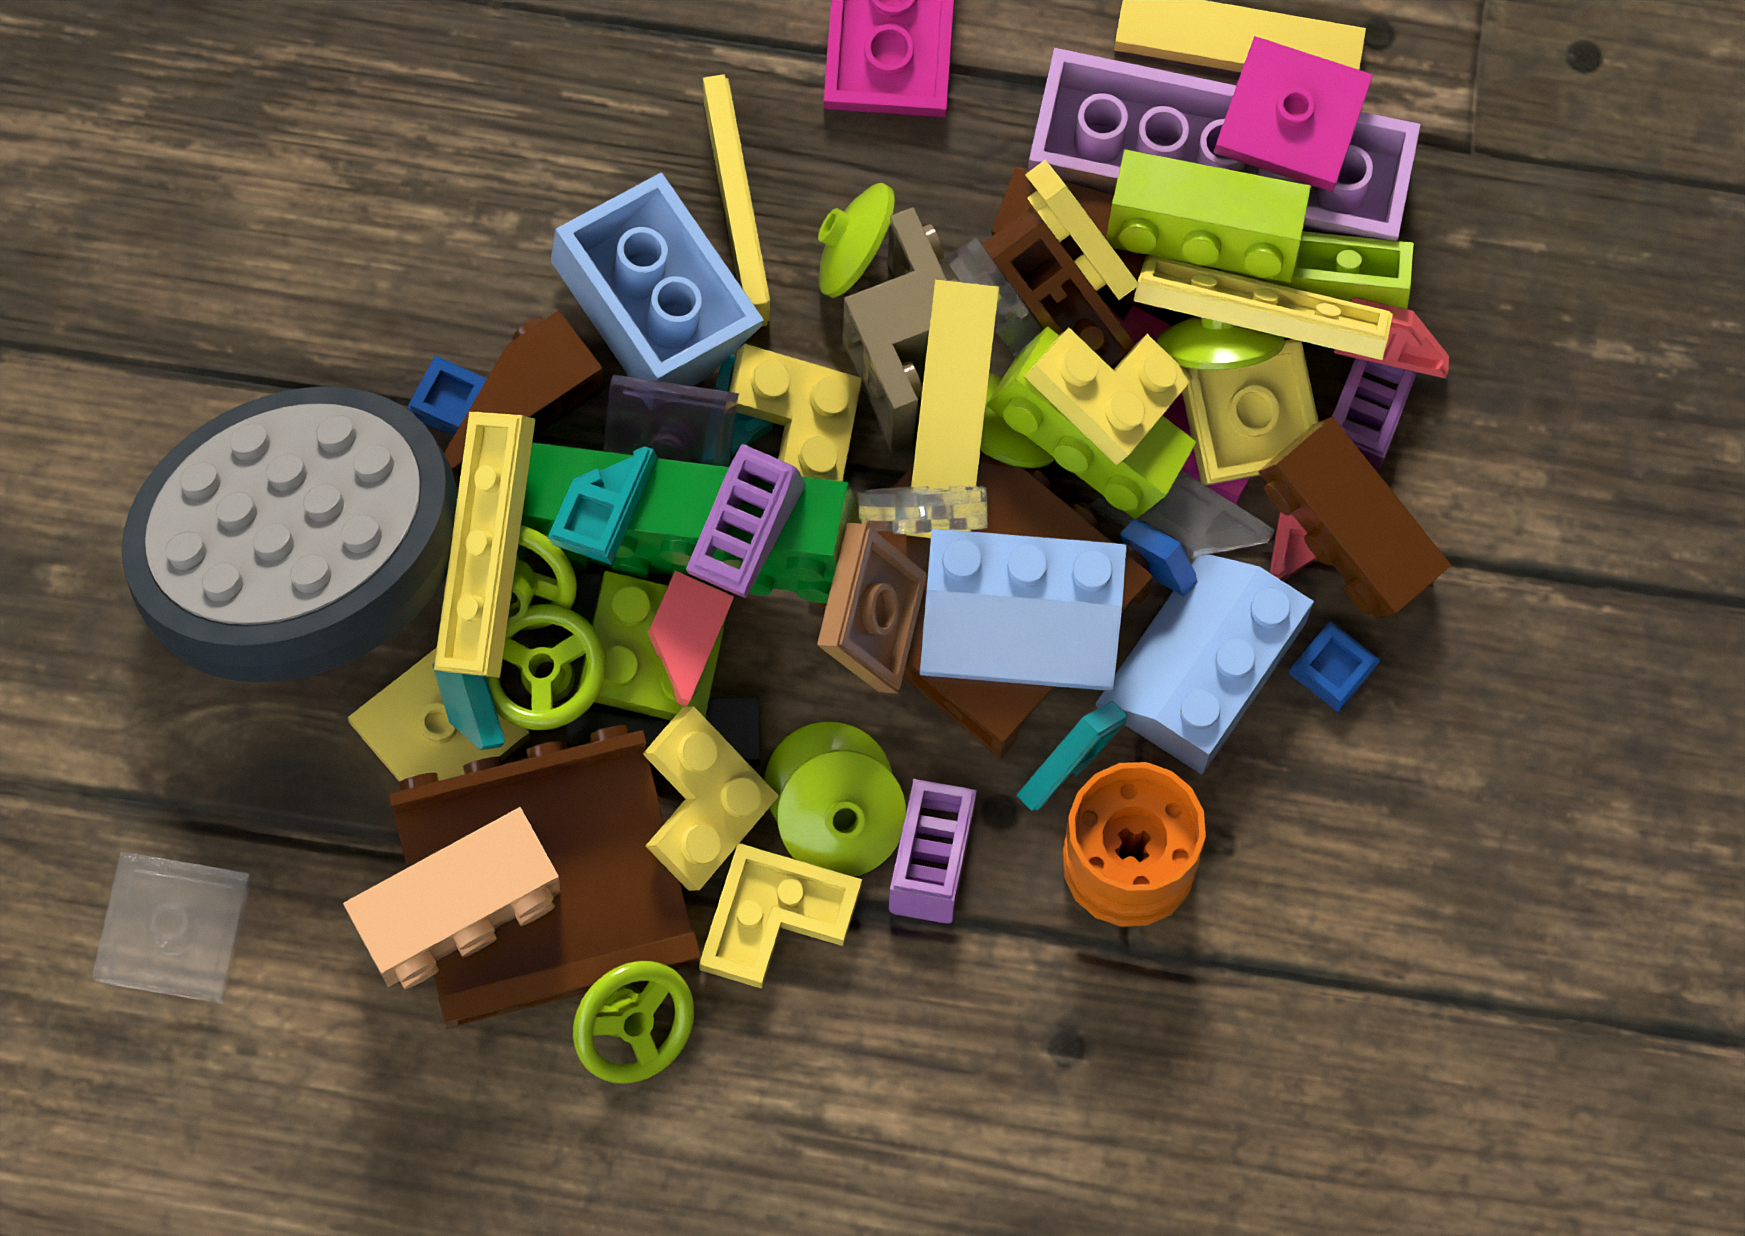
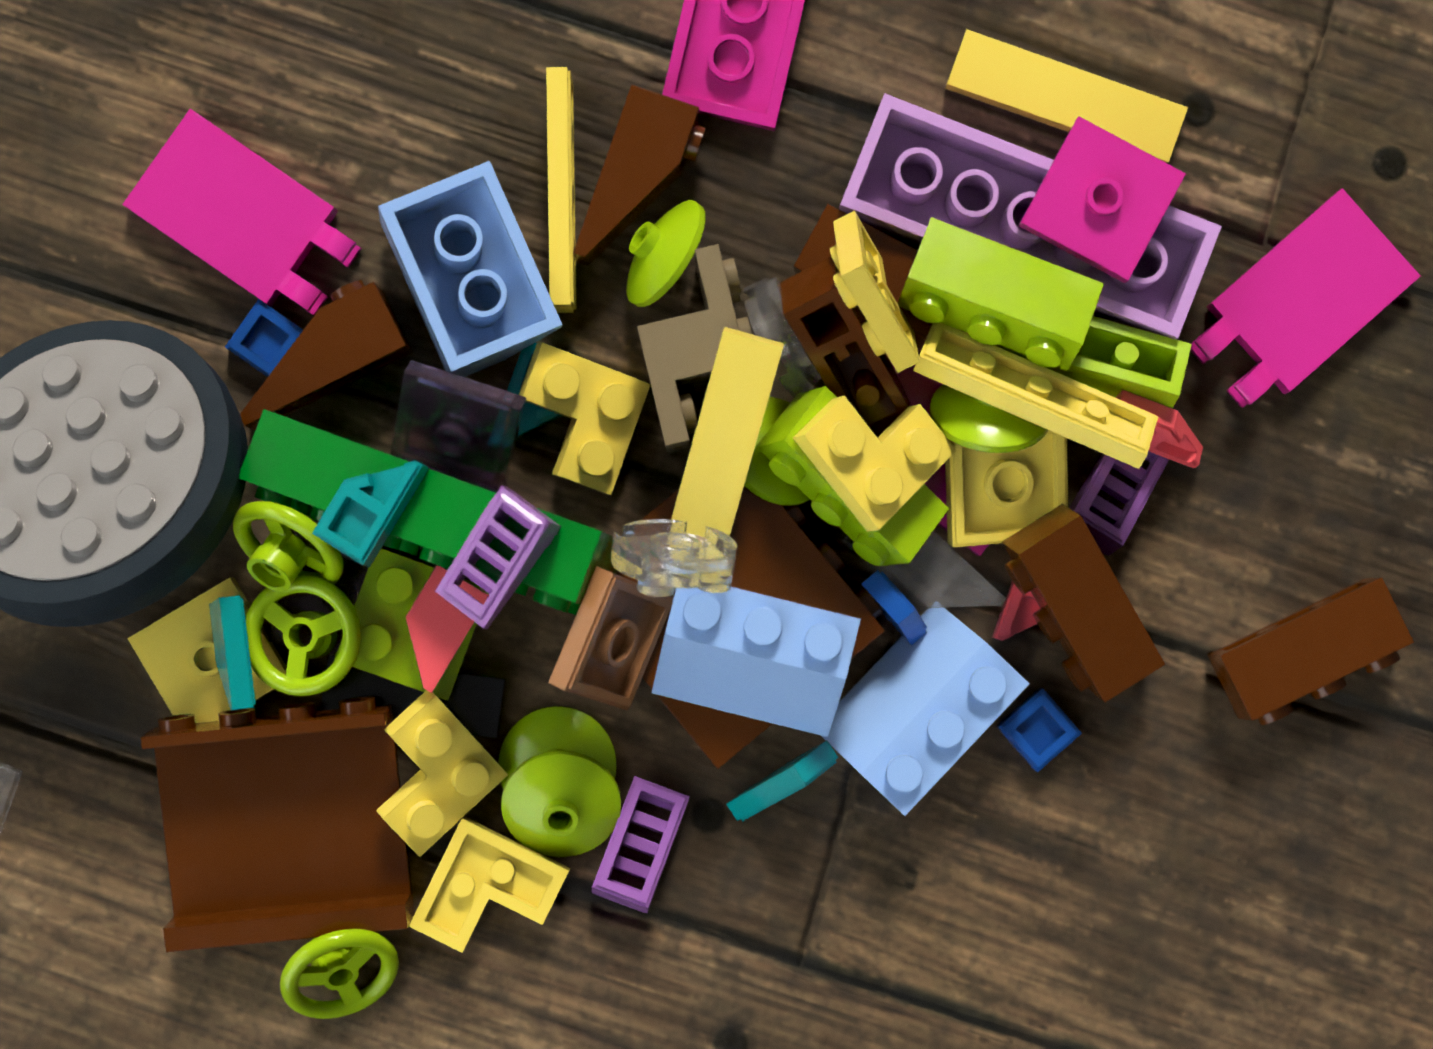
camera: 10 degrees right, 15 degrees up
light nougat brick [343,807,561,989] -> none
light yellow tile [434,412,535,678] -> none
orange wheel [1063,762,1206,927] -> none
none -> dark pink tile [122,109,361,315]
none -> reddish brown slope [573,84,707,266]
none -> dark pink tile [1191,188,1421,408]
none -> reddish brown brick [1207,577,1414,725]

